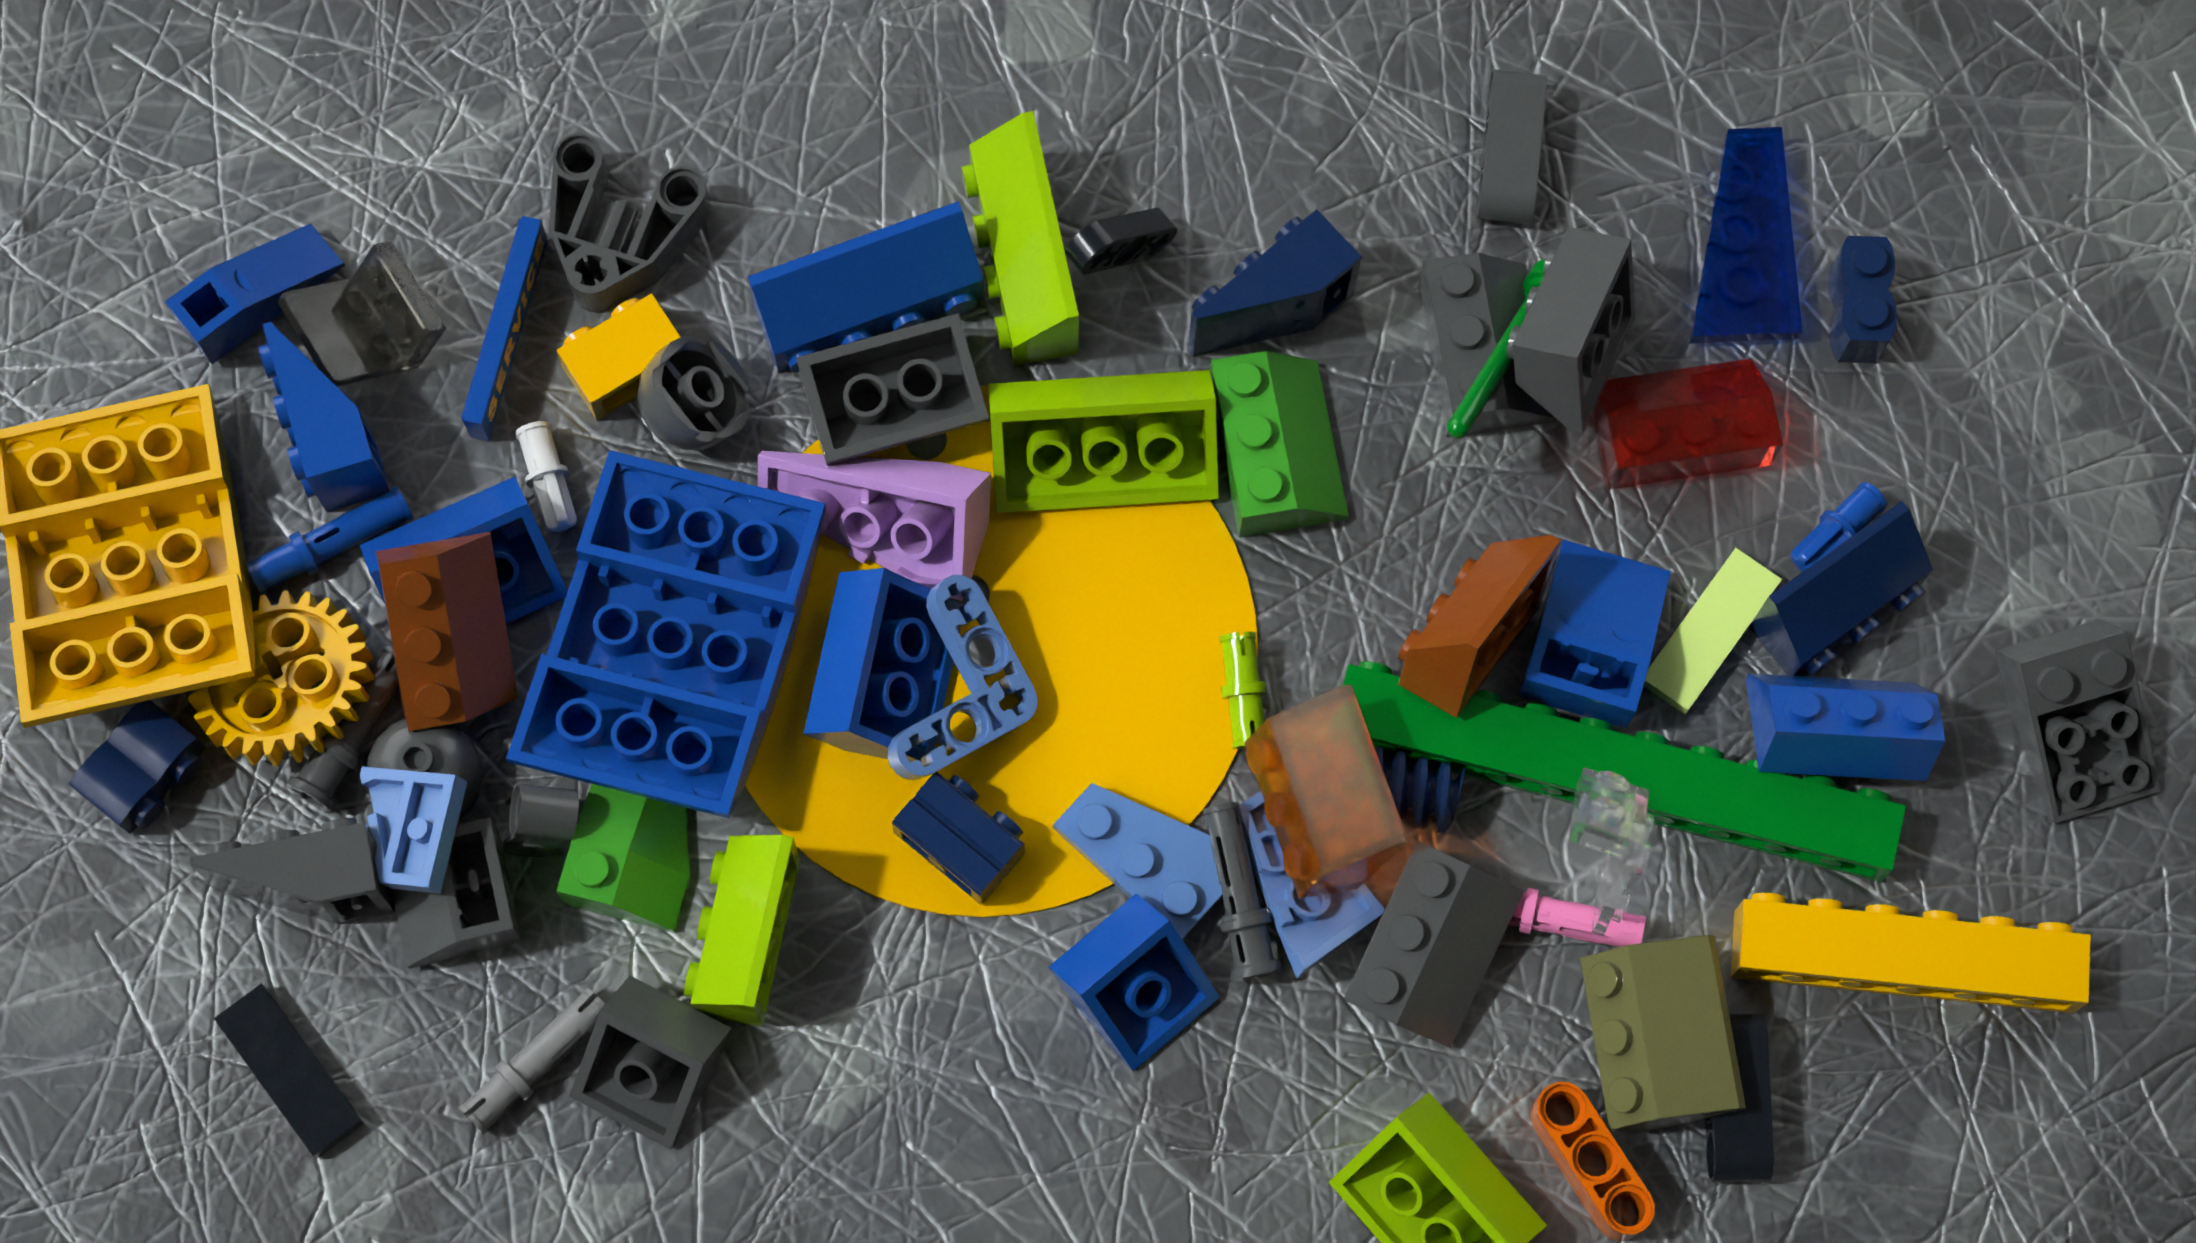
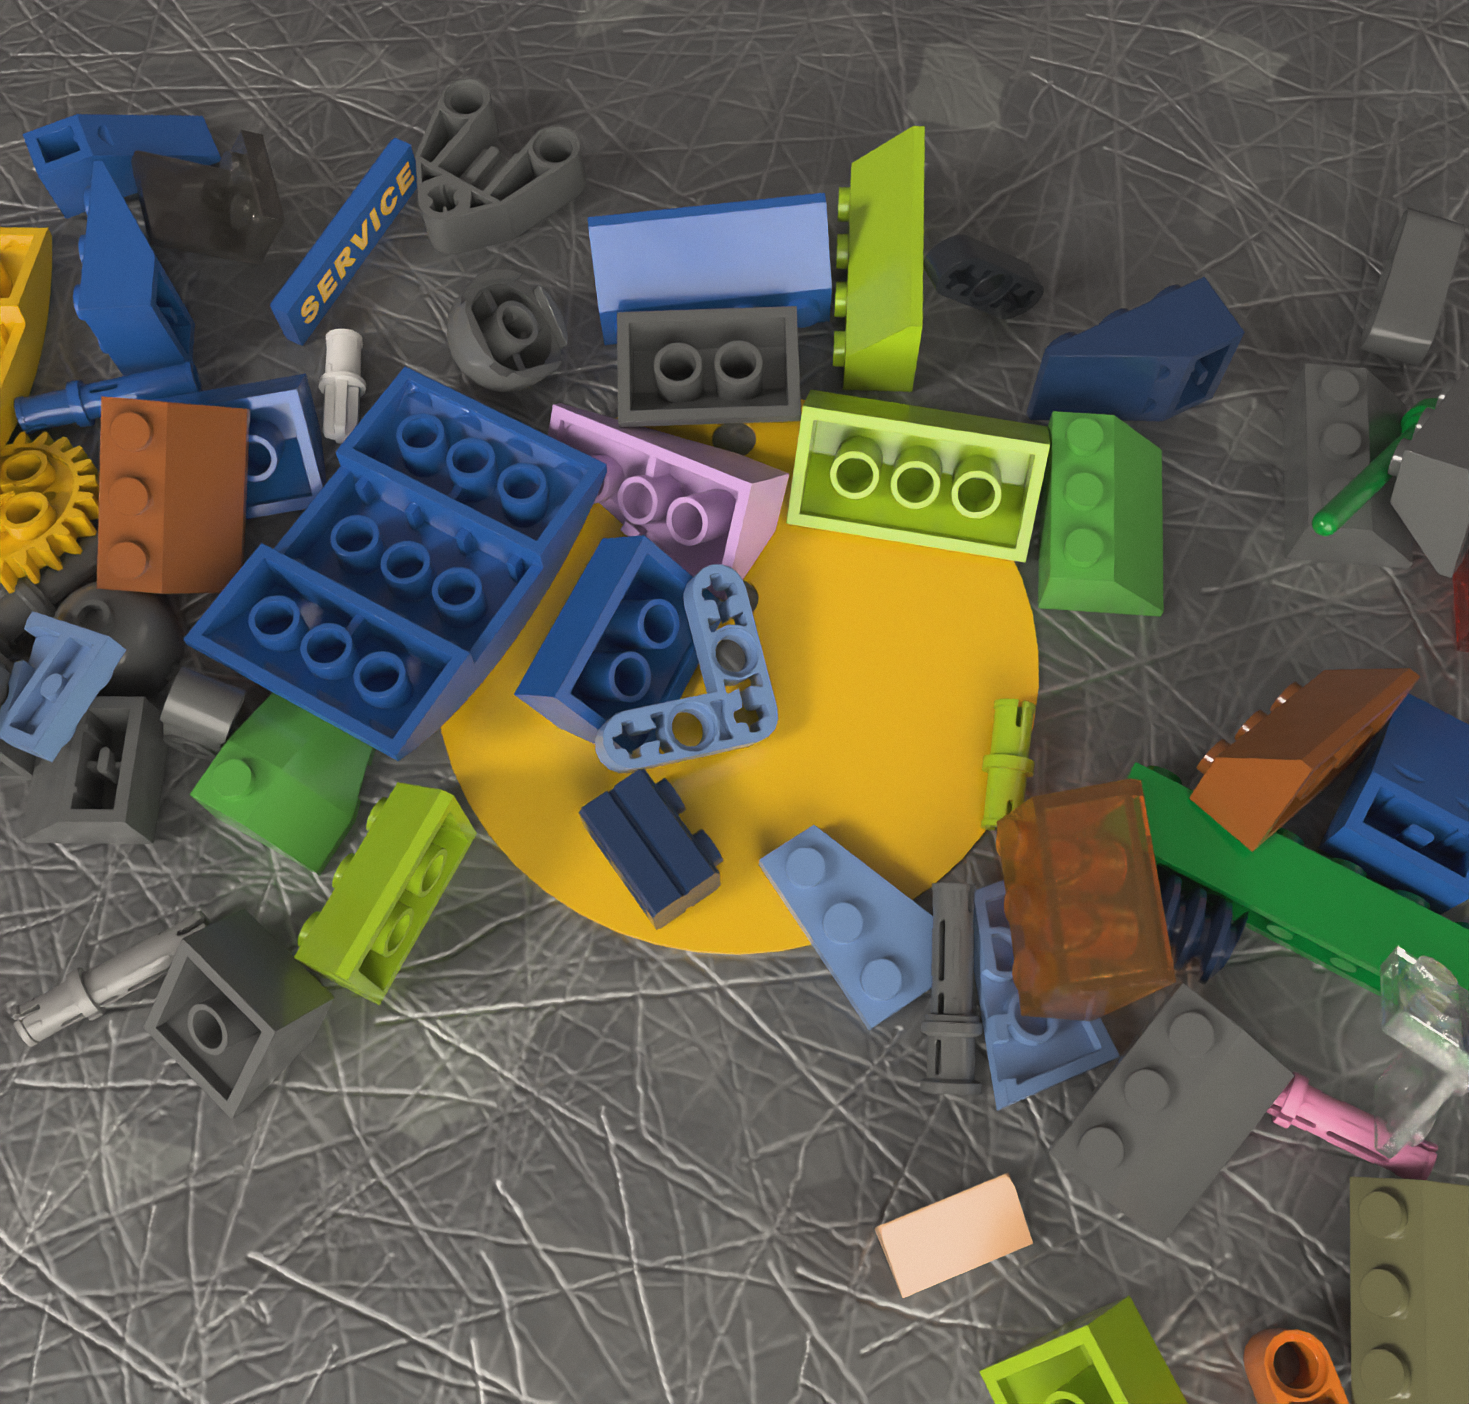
camera: 20 degrees right, 5 degrees down
yellow brick [556,293,681,421] -> none
blue slope [1048,894,1220,1071] -> none
none -> light nougat slope [875,1172,1033,1298]

